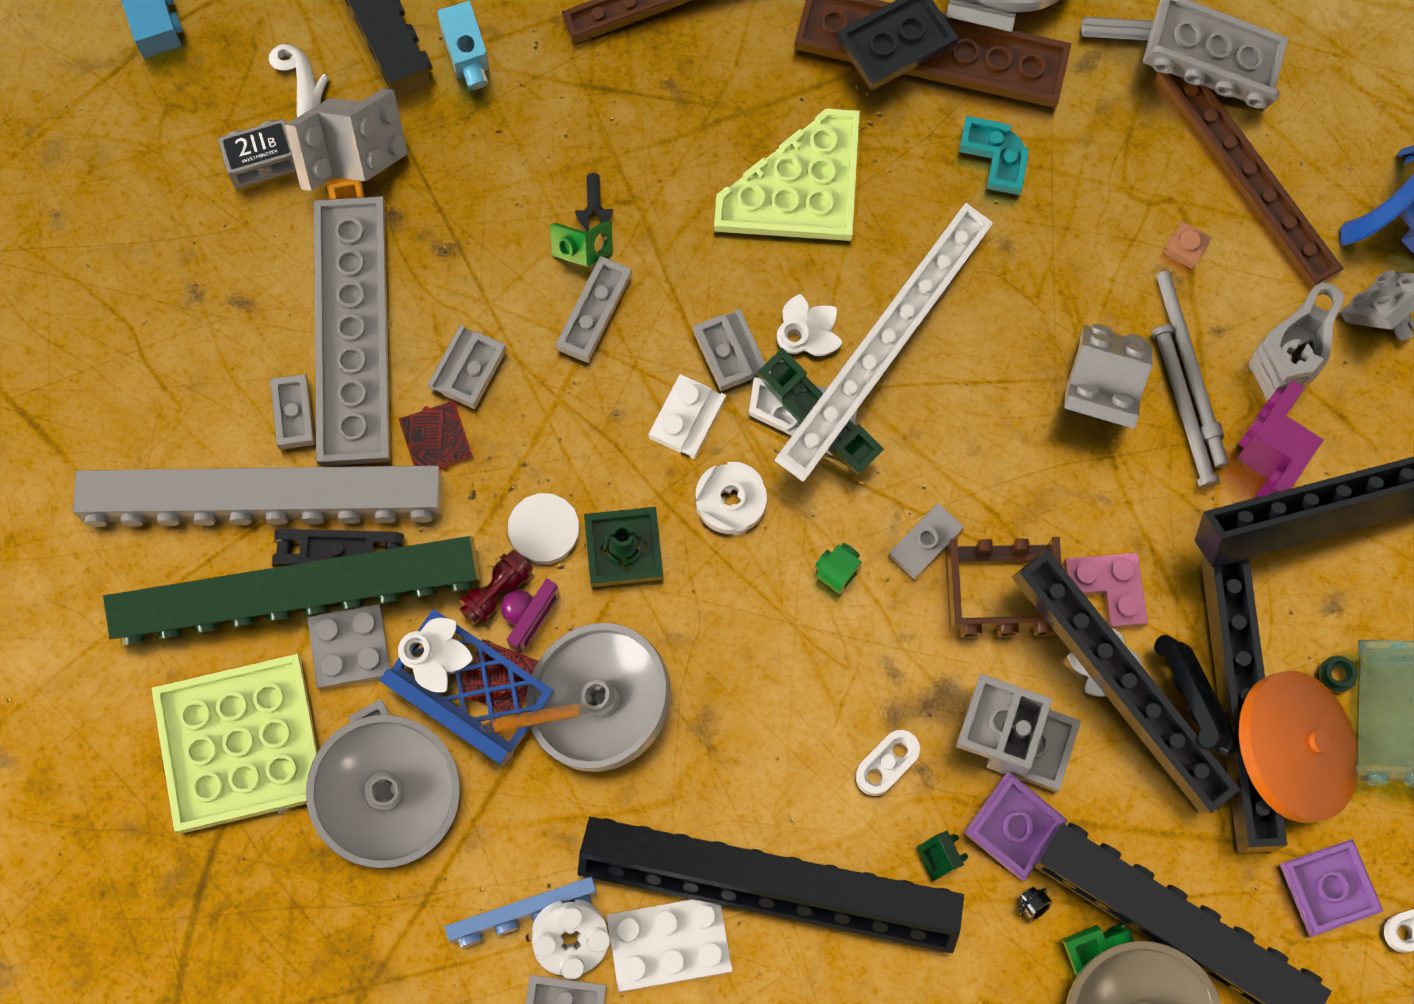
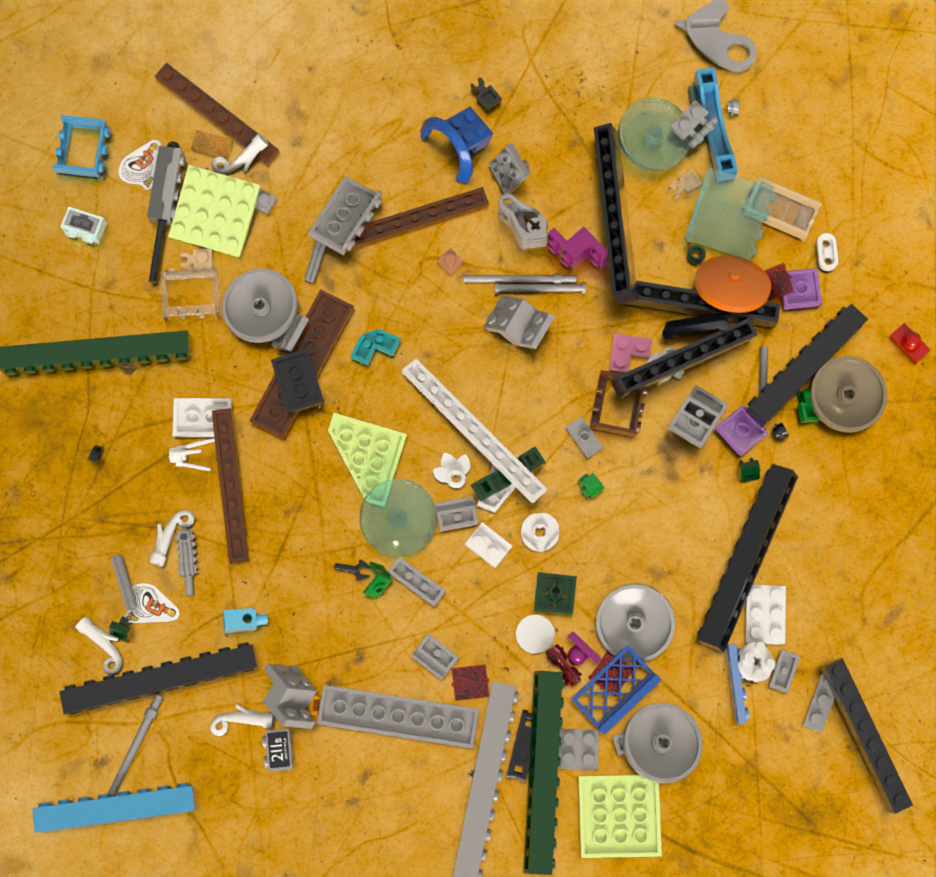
camera: 75 degrees left, 5 degrees up
light grey plate [270,374,315,450] -> none
white plate [398,618,473,693] -> none
light orange piece [481,703,590,733] -> none
white plate [856,730,920,796] -> none
none -> clear light blue dish [360,479,437,556]
none -> light grey bar [759,346,768,396]
none -> clear red piece [765,262,794,302]

